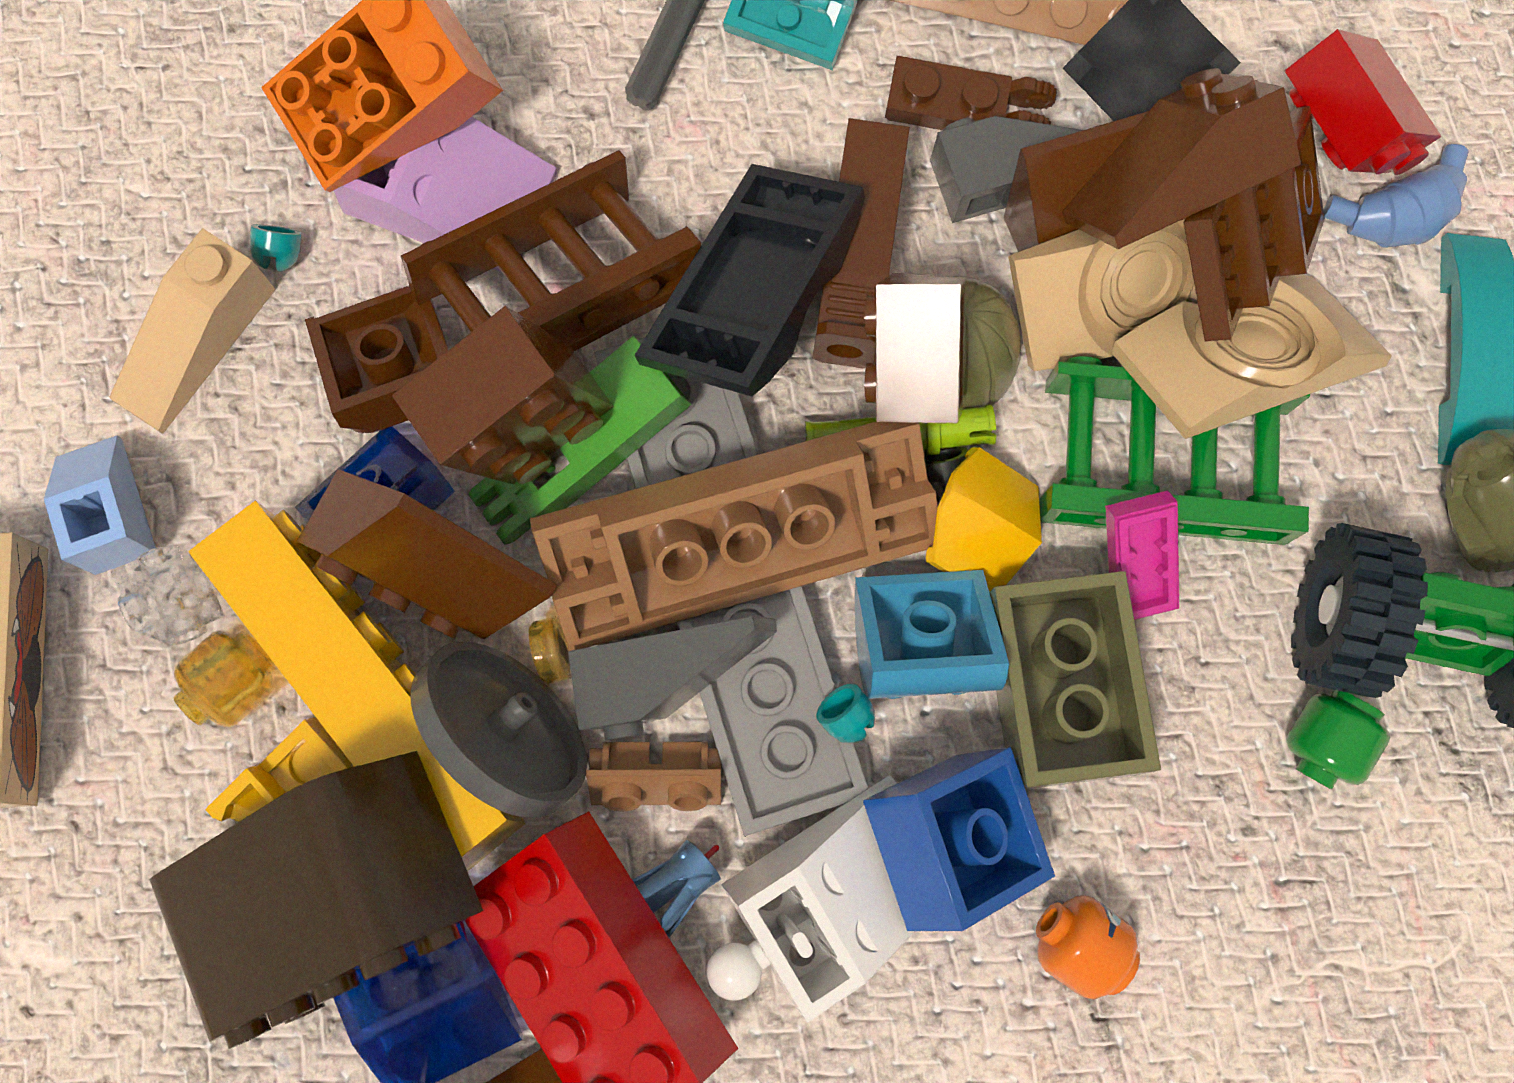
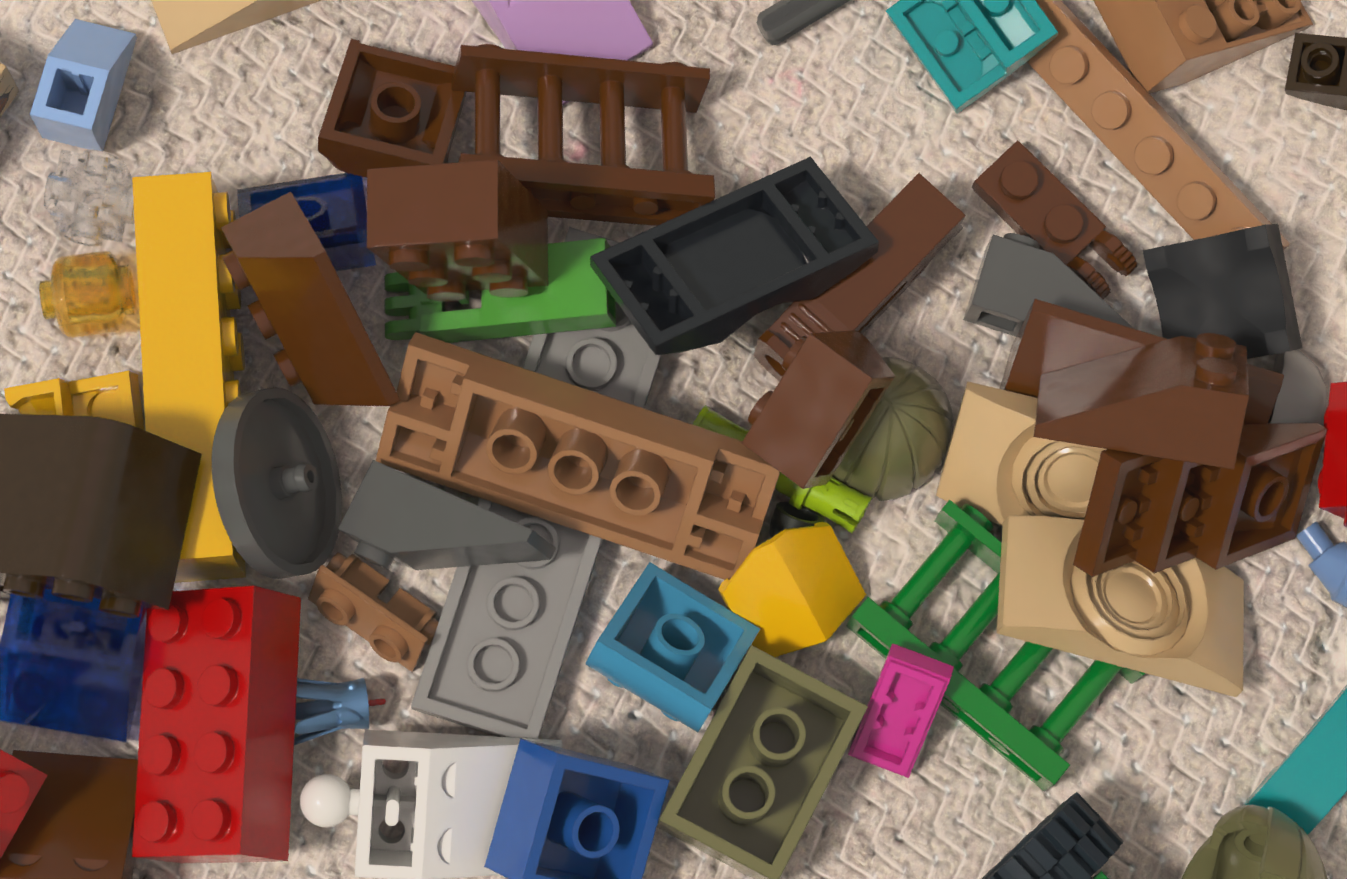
camera: 30 degrees right, 0 degrees up
clear yellow tile [529,616,572,684] -> none
teal hinge [816,684,875,743] -> none

